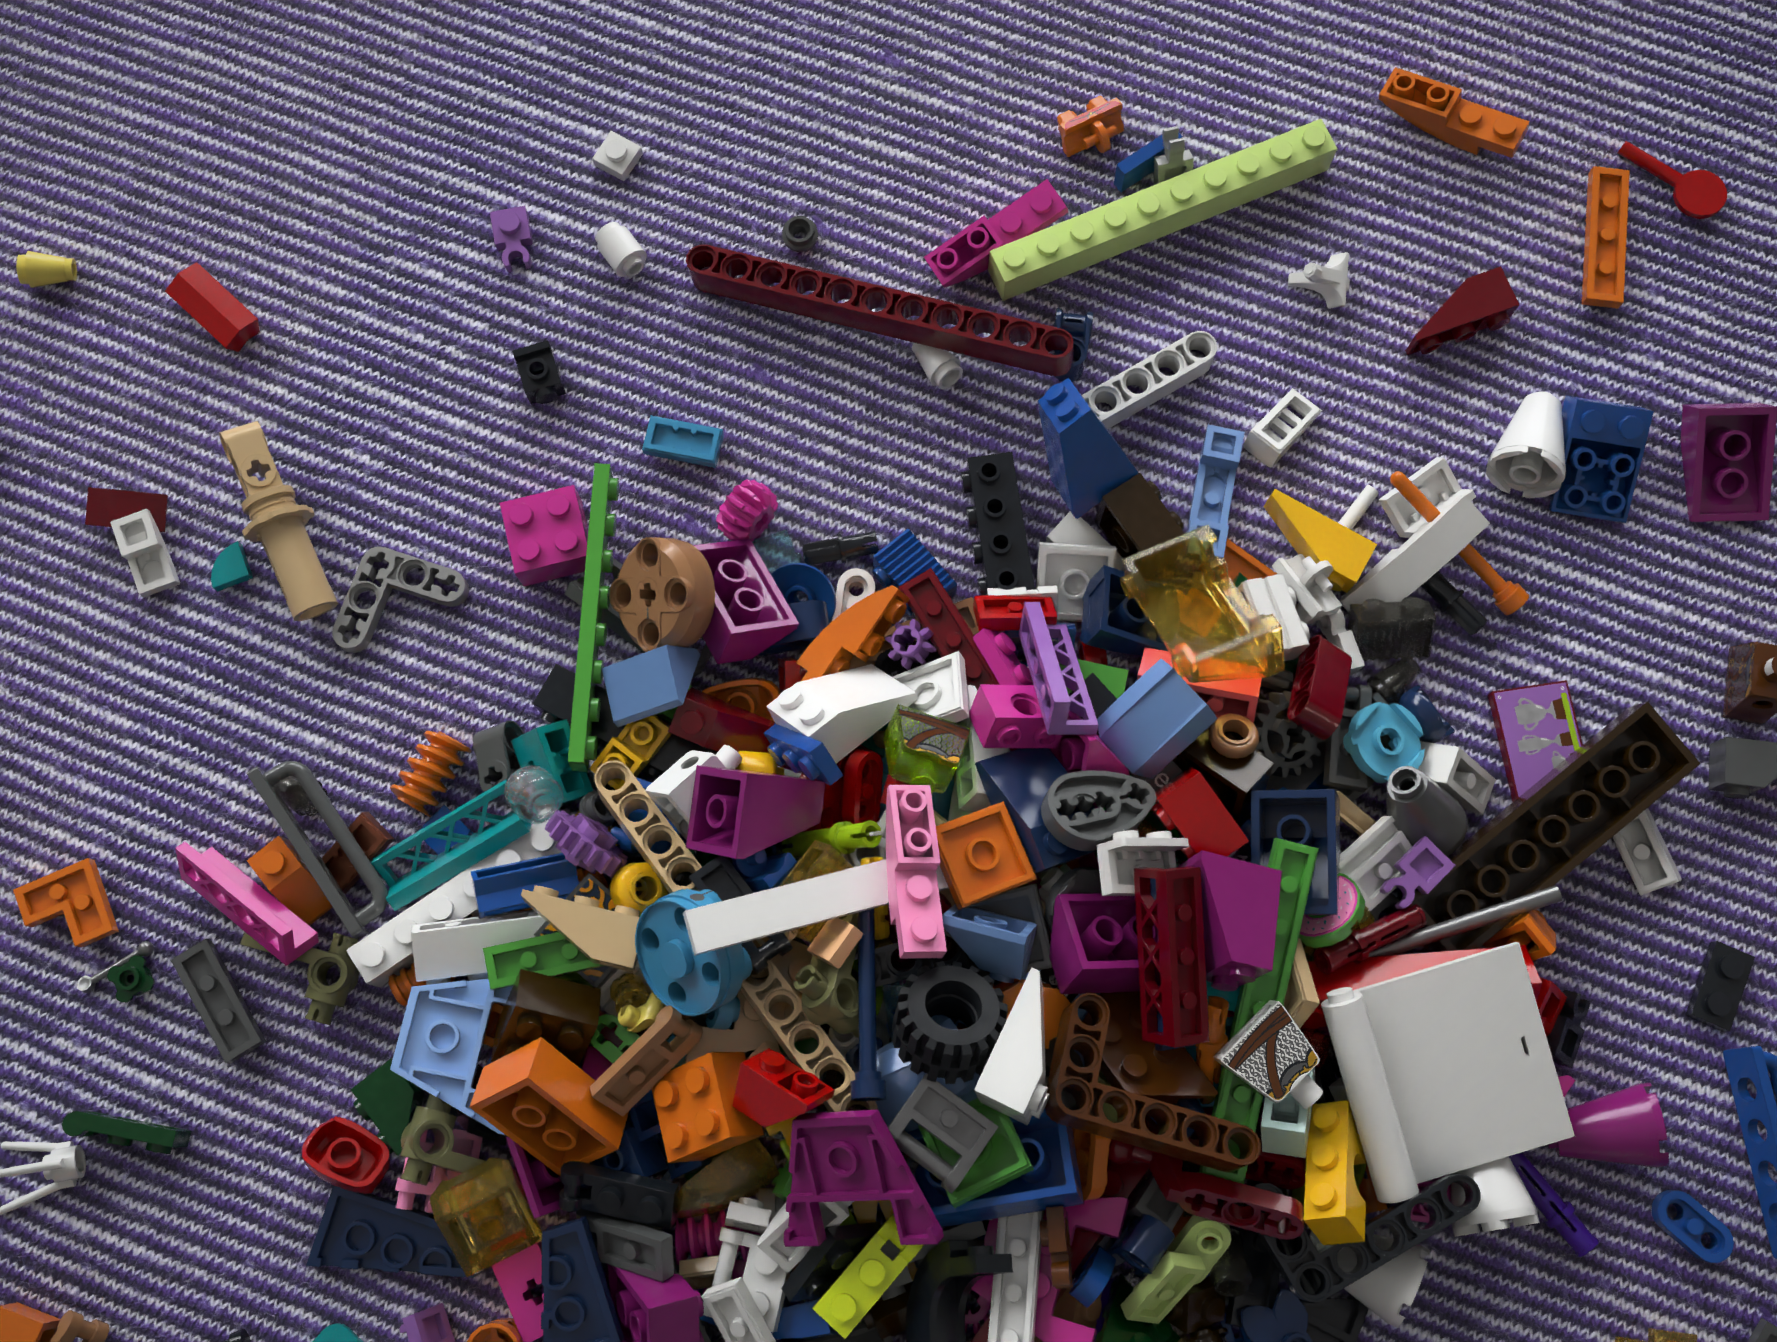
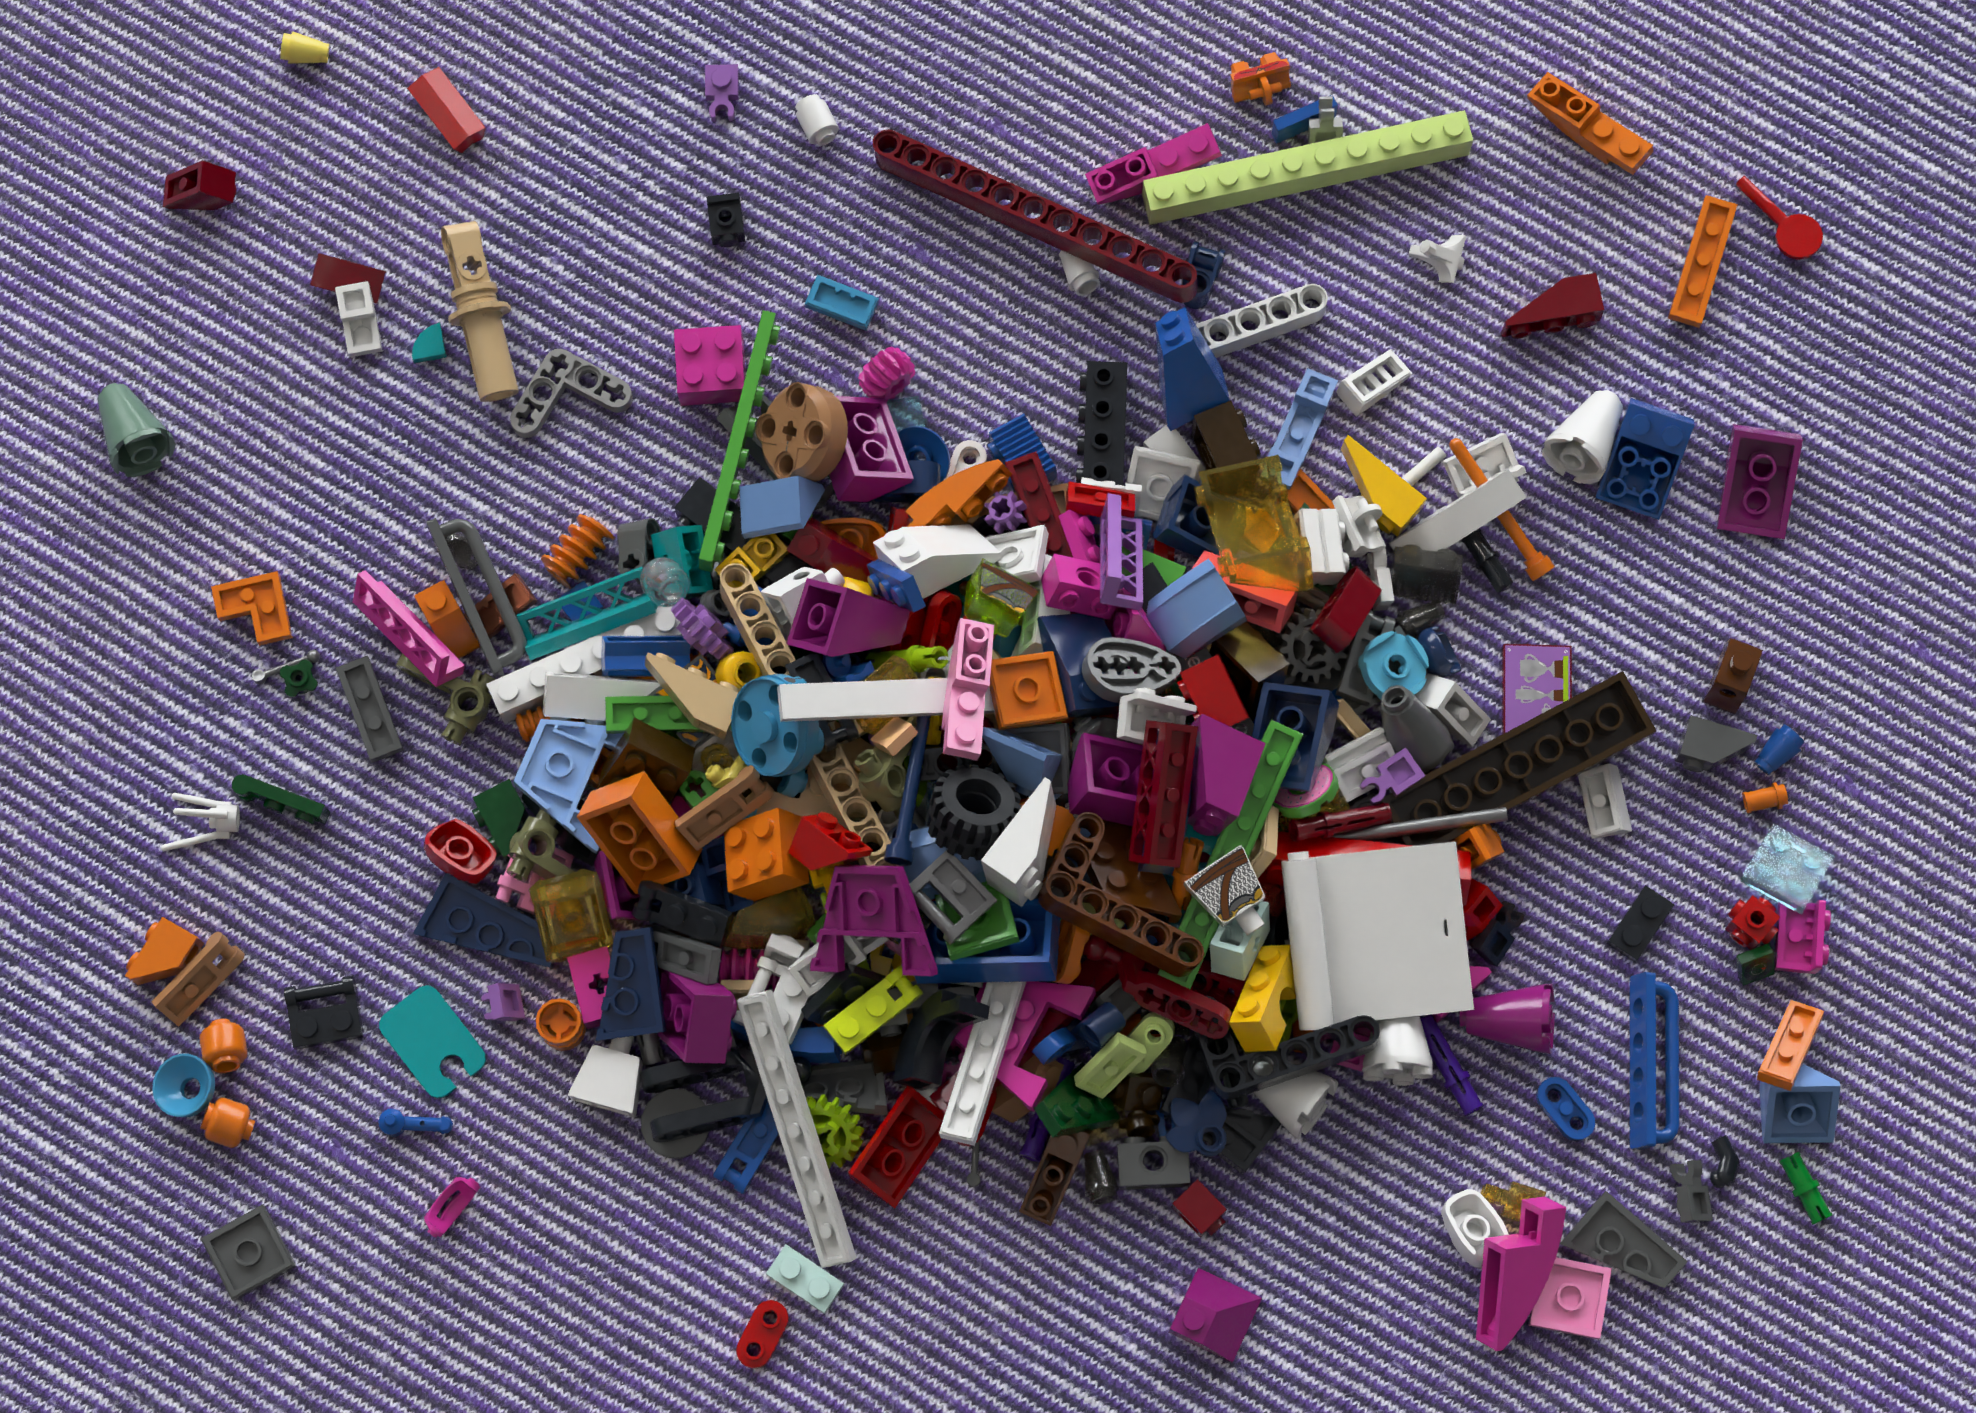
camera: 10 degrees right, 0 degrees up
white plate [592,131,643,181] -> none
dark grey plate [782,216,818,252] -> none
black axle [802,530,879,565] -> none
reddish brown plate [1039,1206,1073,1289] -> none
medium nougat piece [1209,714,1259,759] -> none

